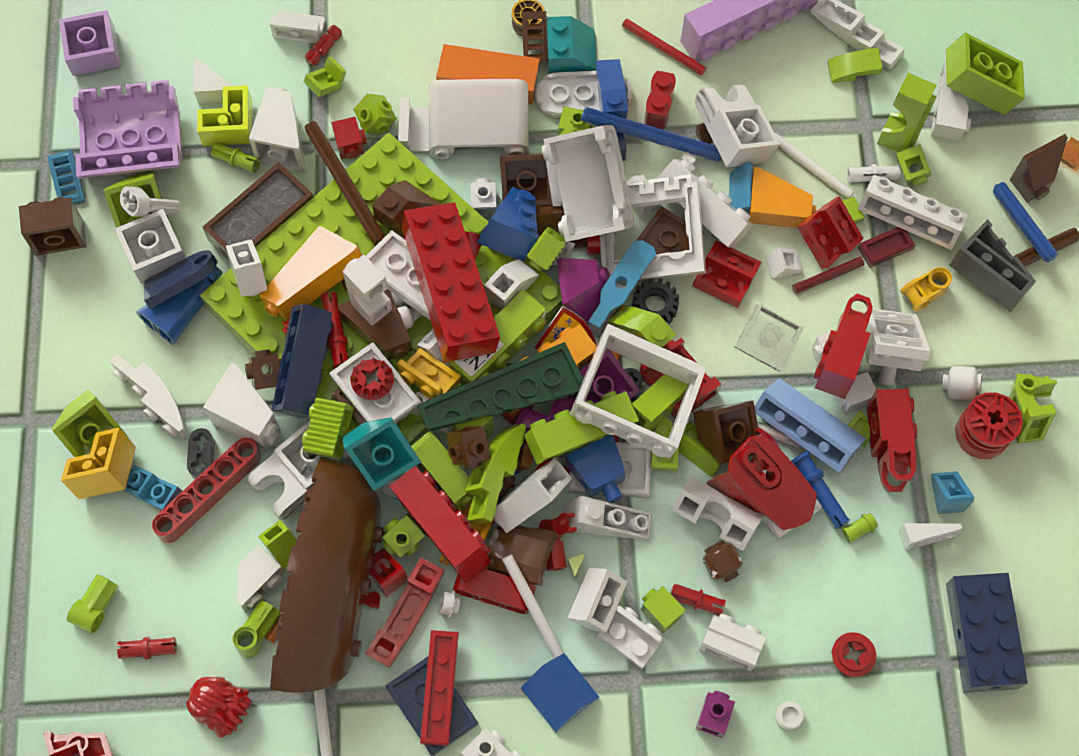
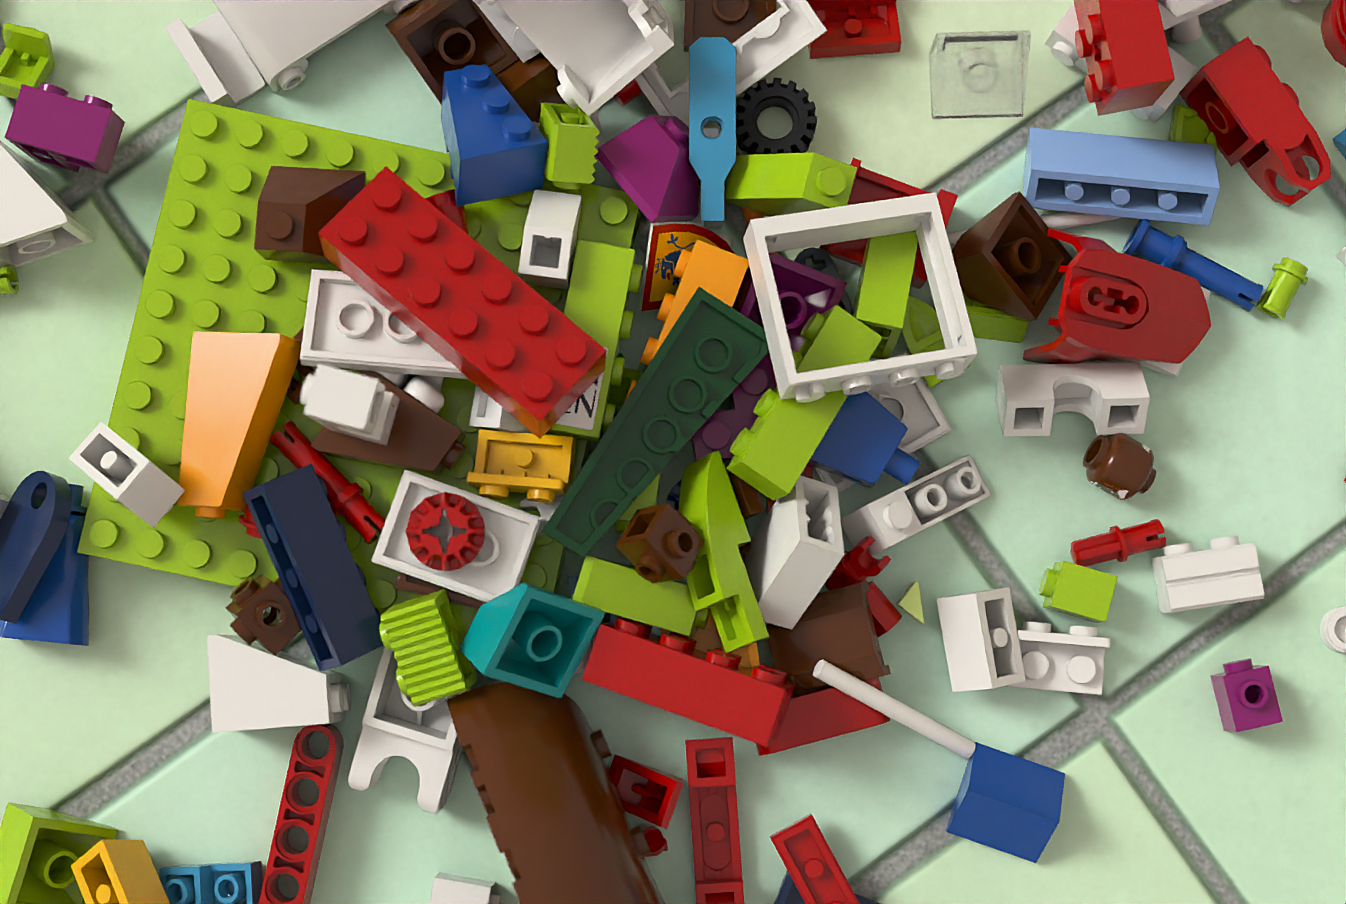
camera: 30 degrees left, 15 degrees up
white slope [109,354,188,440] -> none
black beam [187,428,215,479] -> none
clear brick [202,162,314,260] -> none
lime brick [258,520,296,569] -> none
reddish brown axle [305,121,386,246] -> none
red brick [331,116,367,159] -> none
lime brick [353,94,397,134] -> none
lime brick [382,512,425,558] -> none
white plate [439,590,460,618] -> none
white brick [470,178,496,219] -> none
none -> magenta brick [5,83,125,174]

